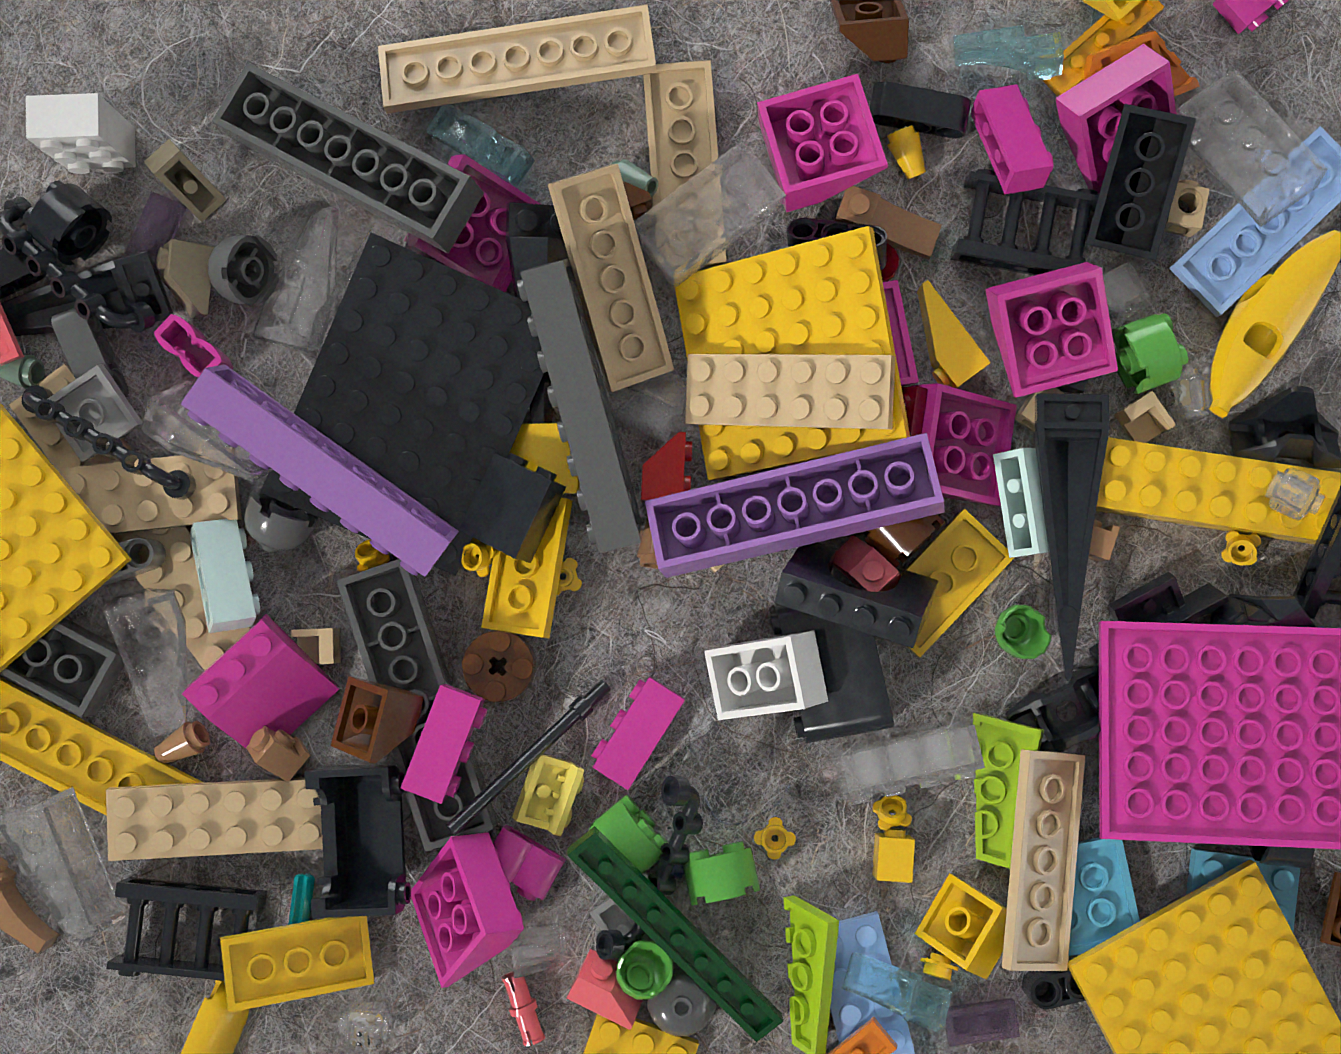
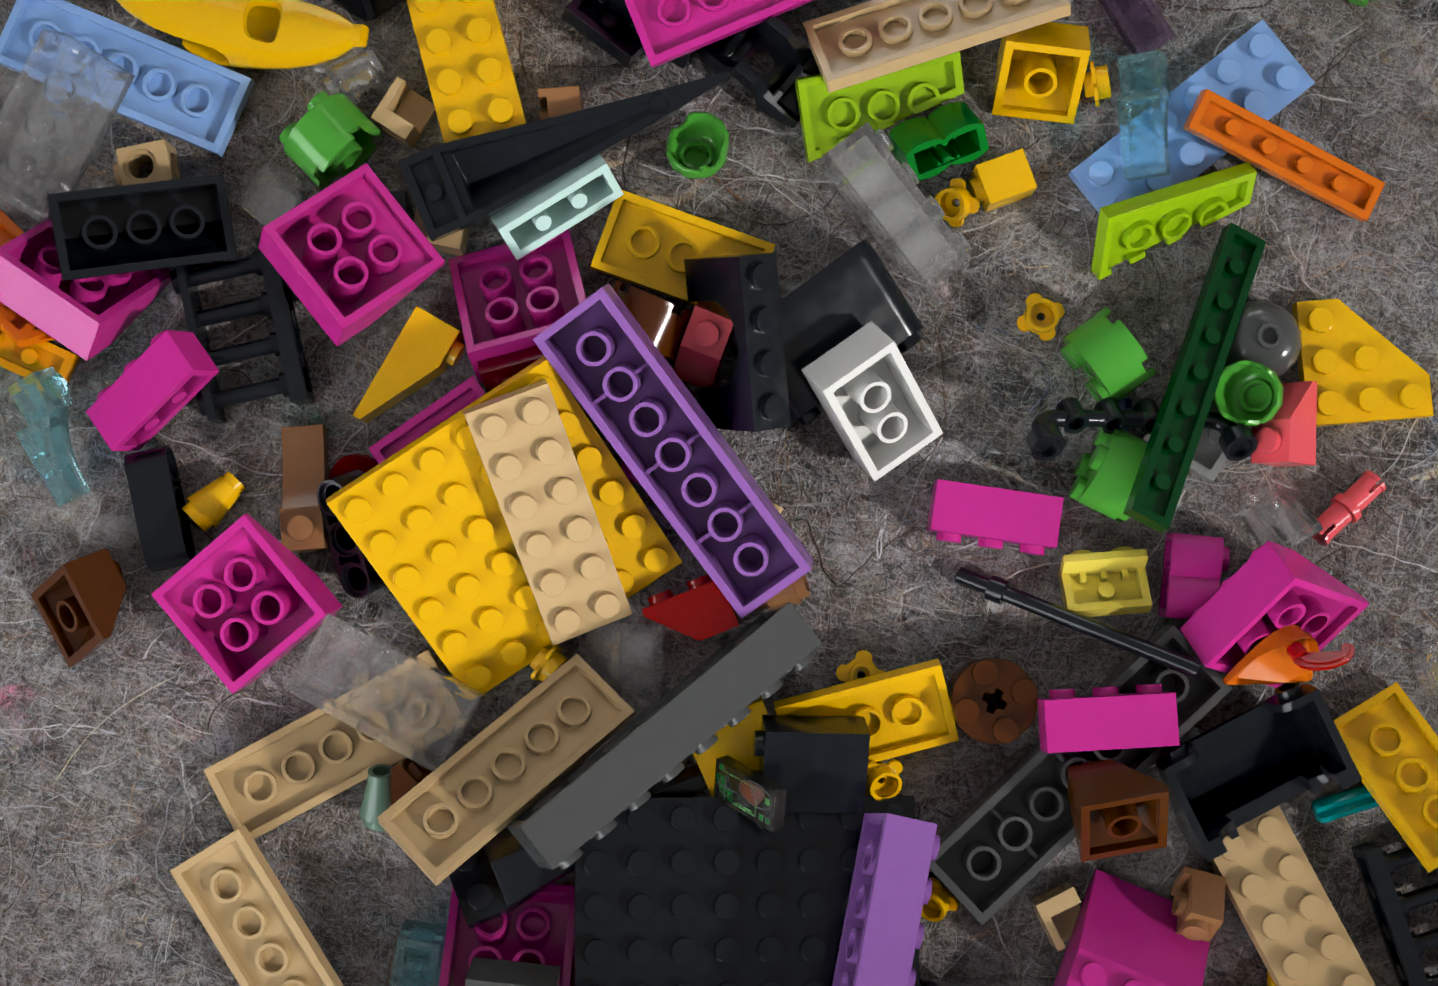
camera: 115 degrees left, 0 degrees up
none -> yellow plate [530,645,568,682]
none -> clear smoke tile [714,755,787,832]
none -> green brick [889,102,989,180]
none -> orange piece [1222,625,1355,685]

